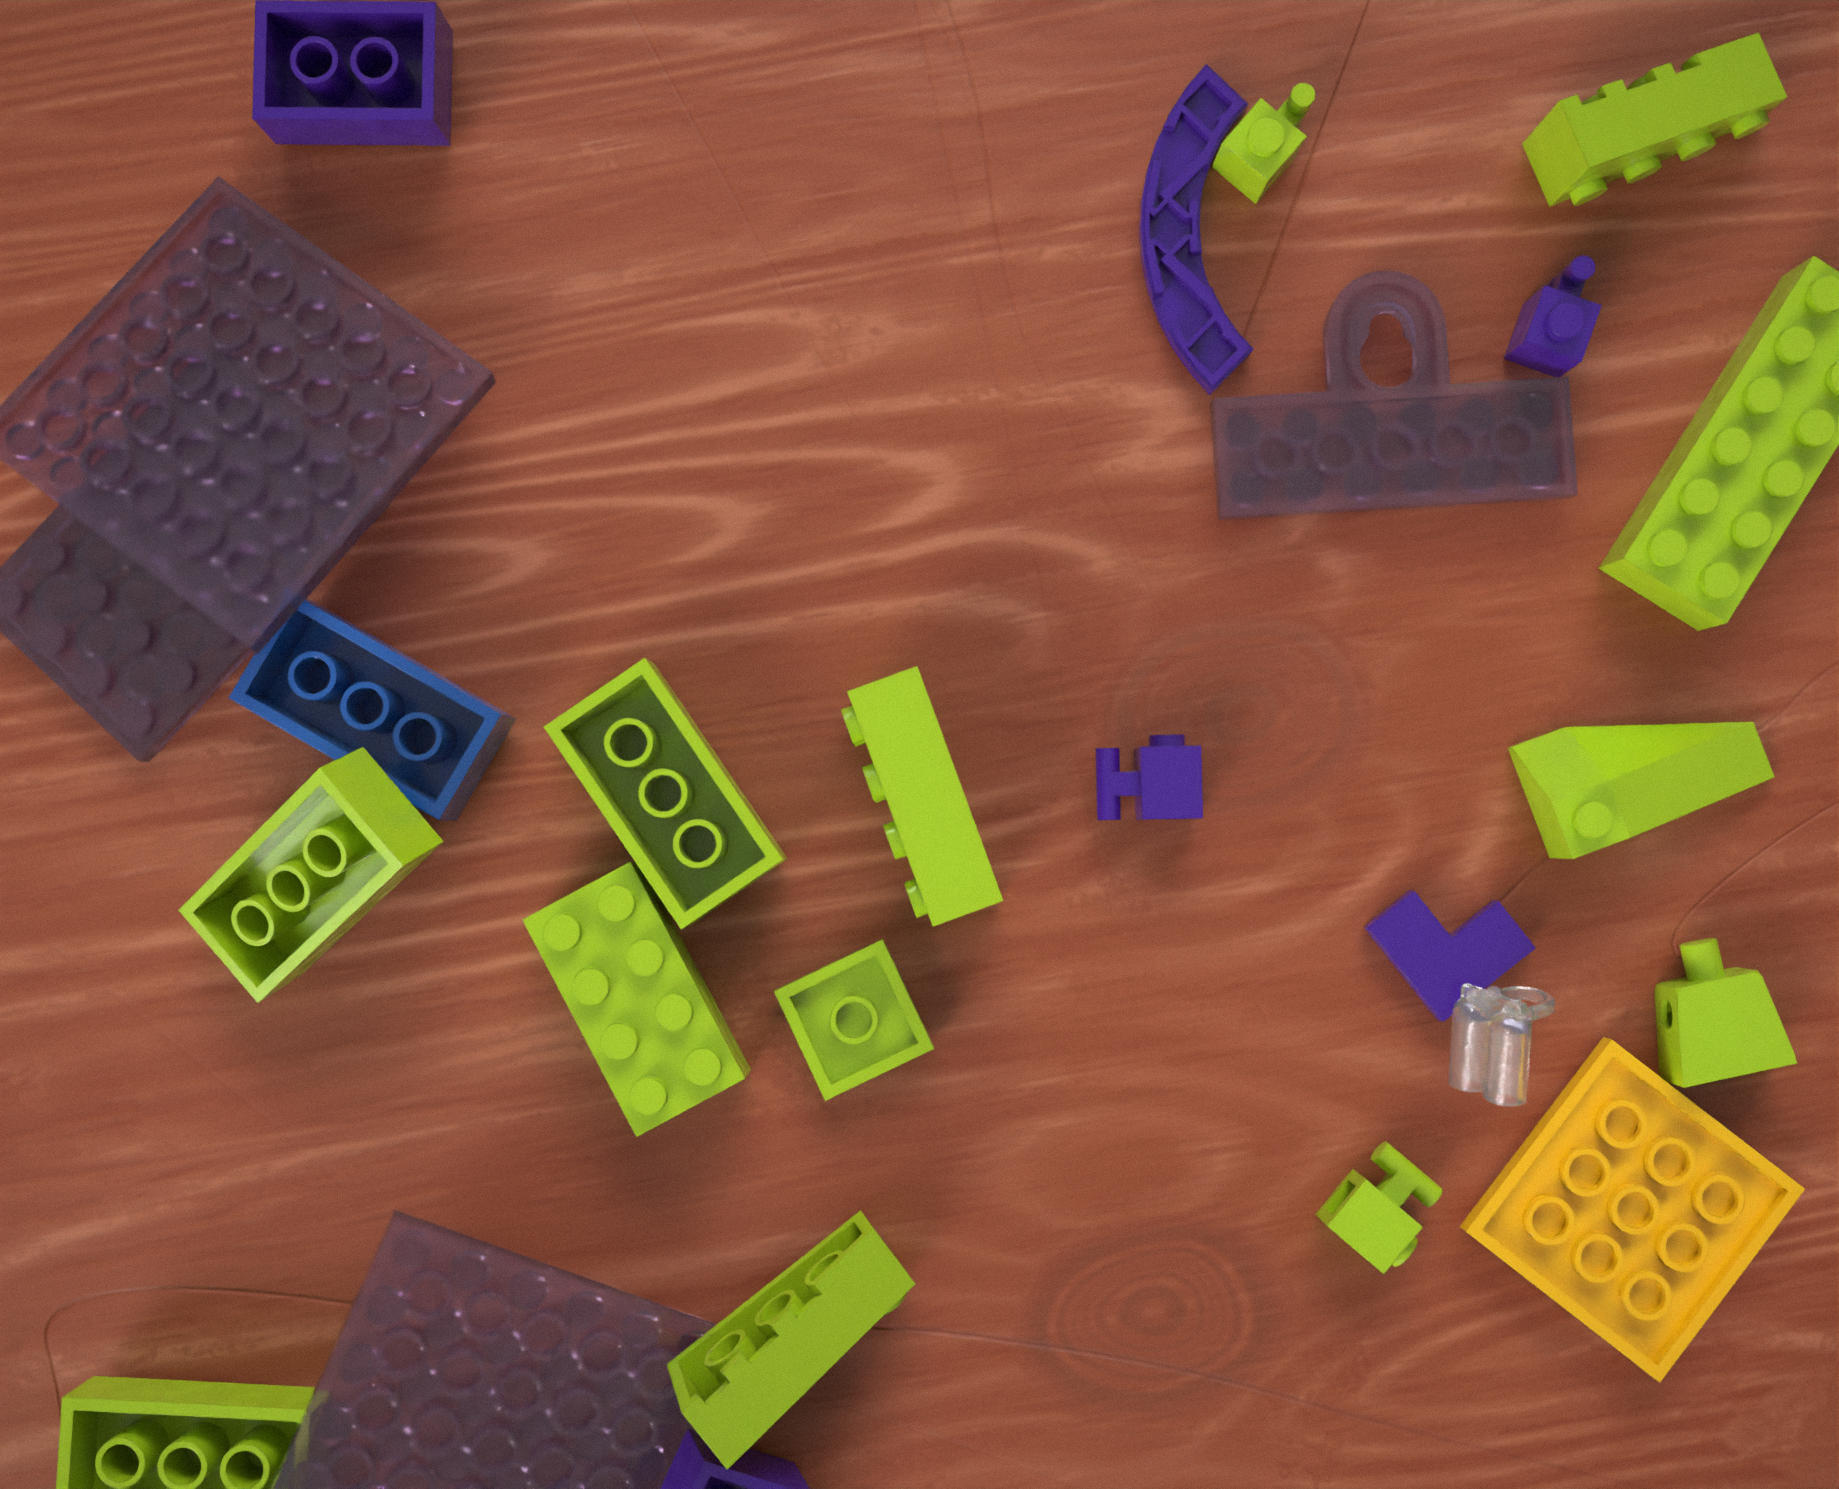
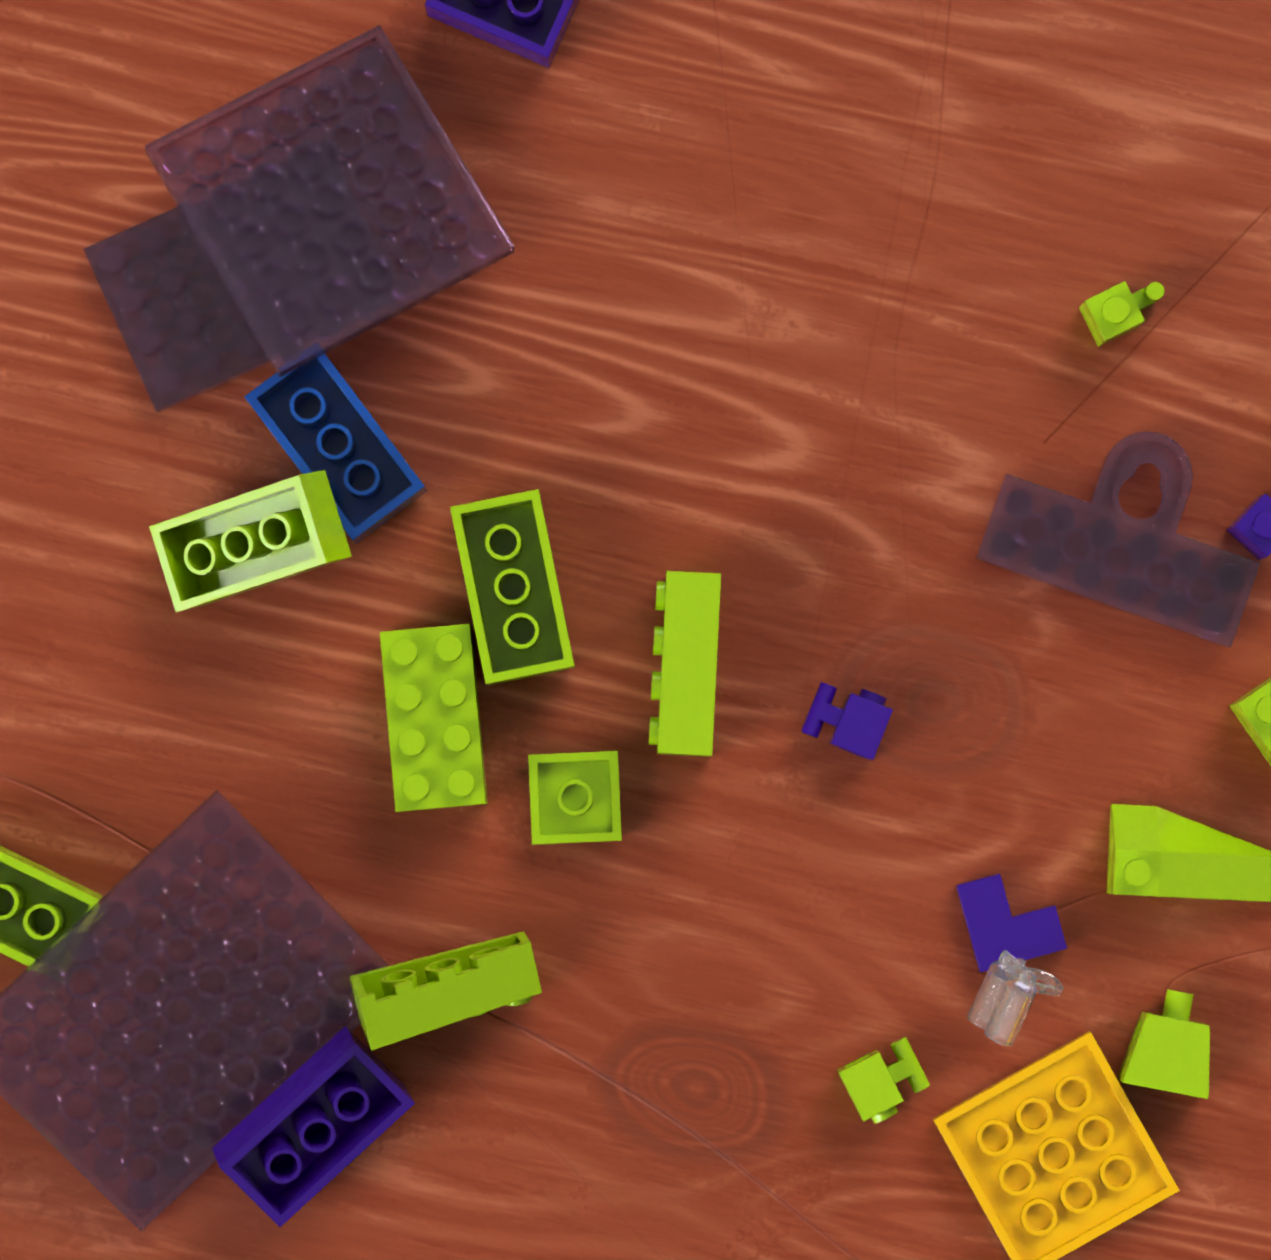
camera: 20 degrees right, 0 degrees up
dark purple tile [1139,64,1254,395] -> none

